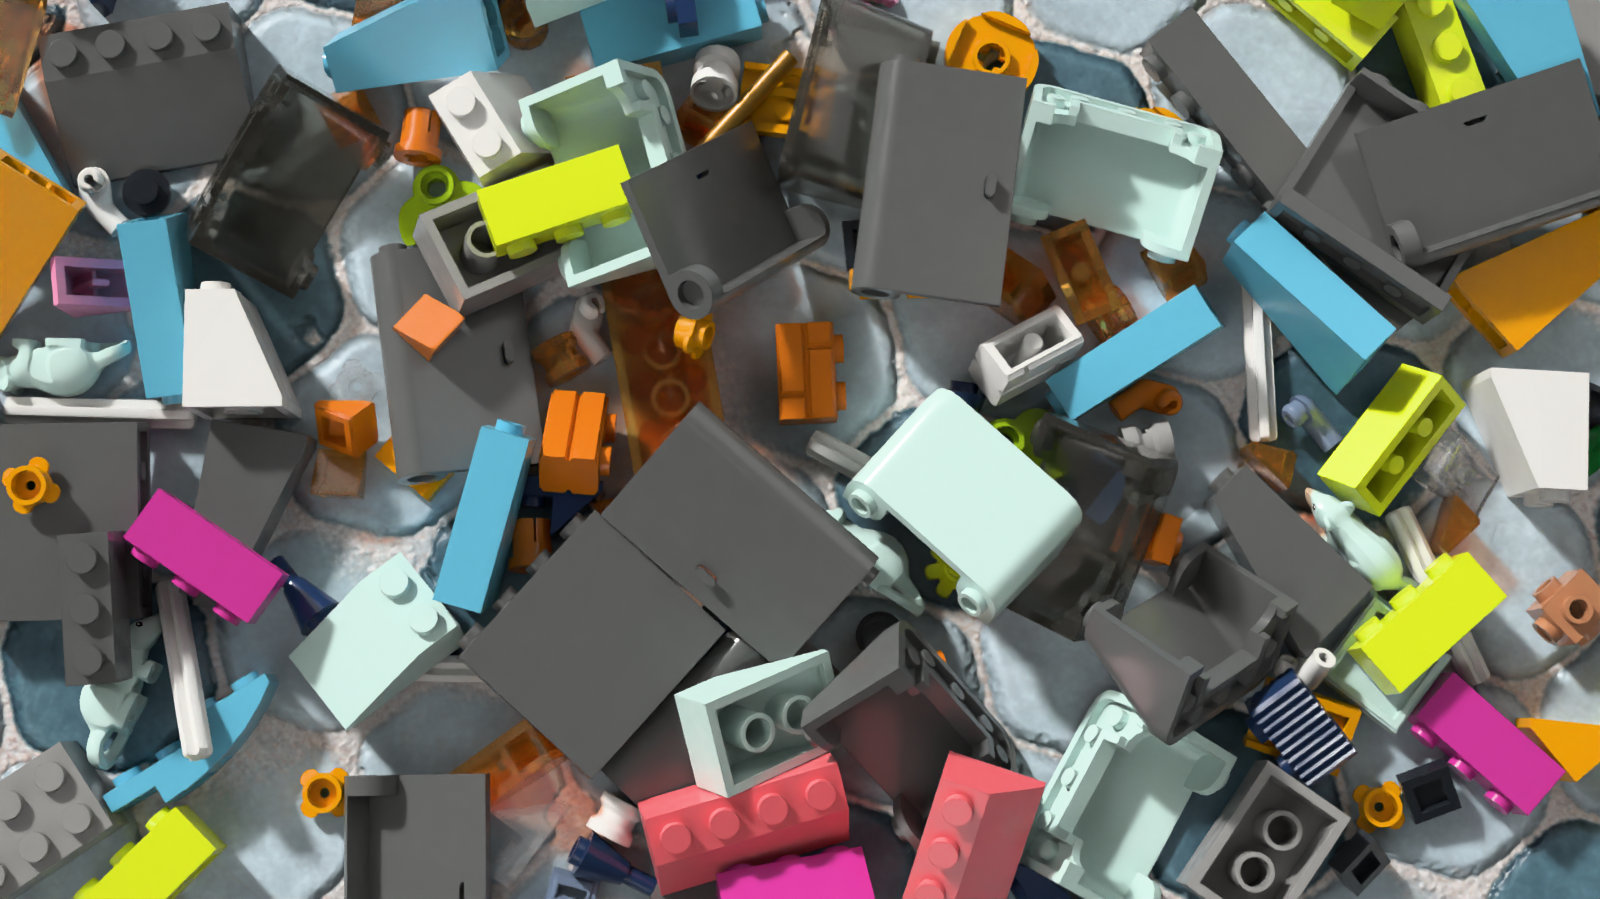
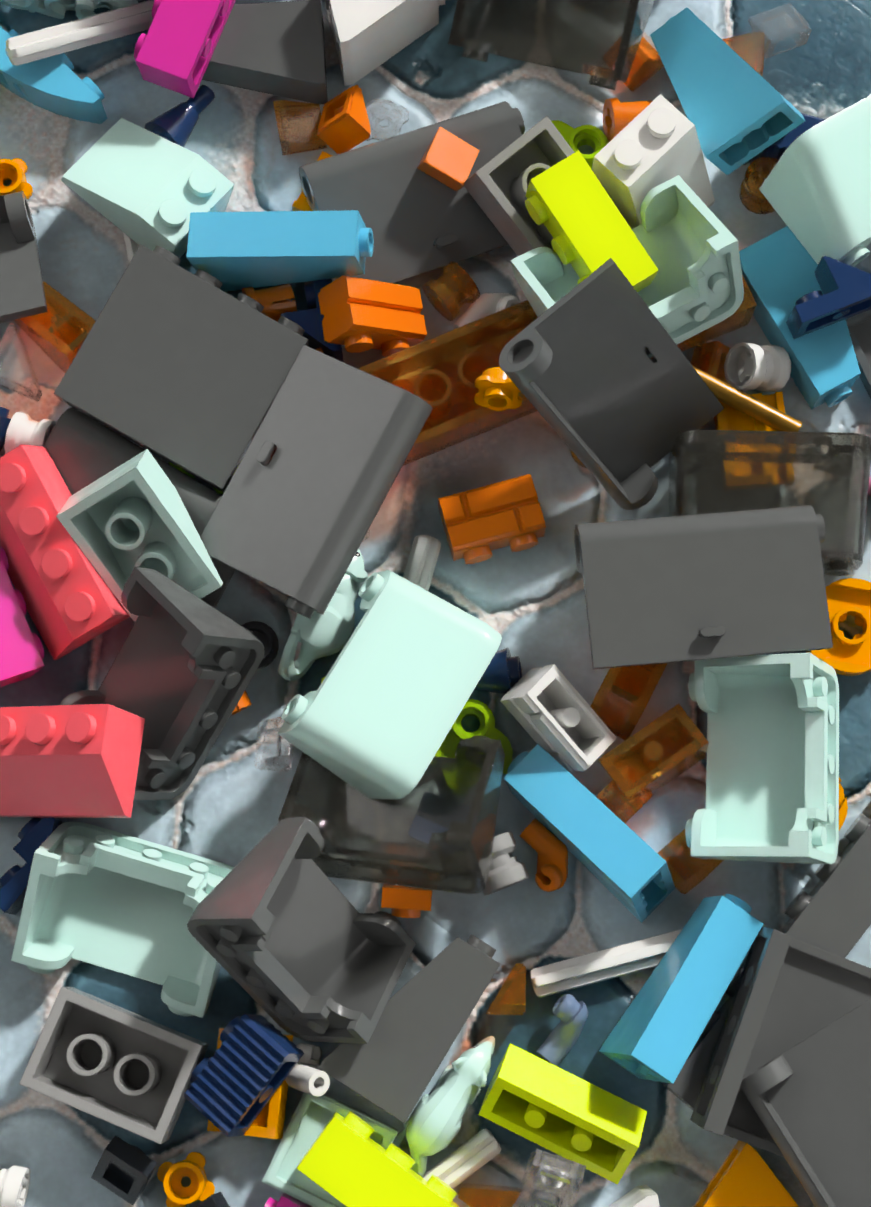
camera: 85 degrees right, 5 degrees down
none -> clear slope [254,717,293,772]

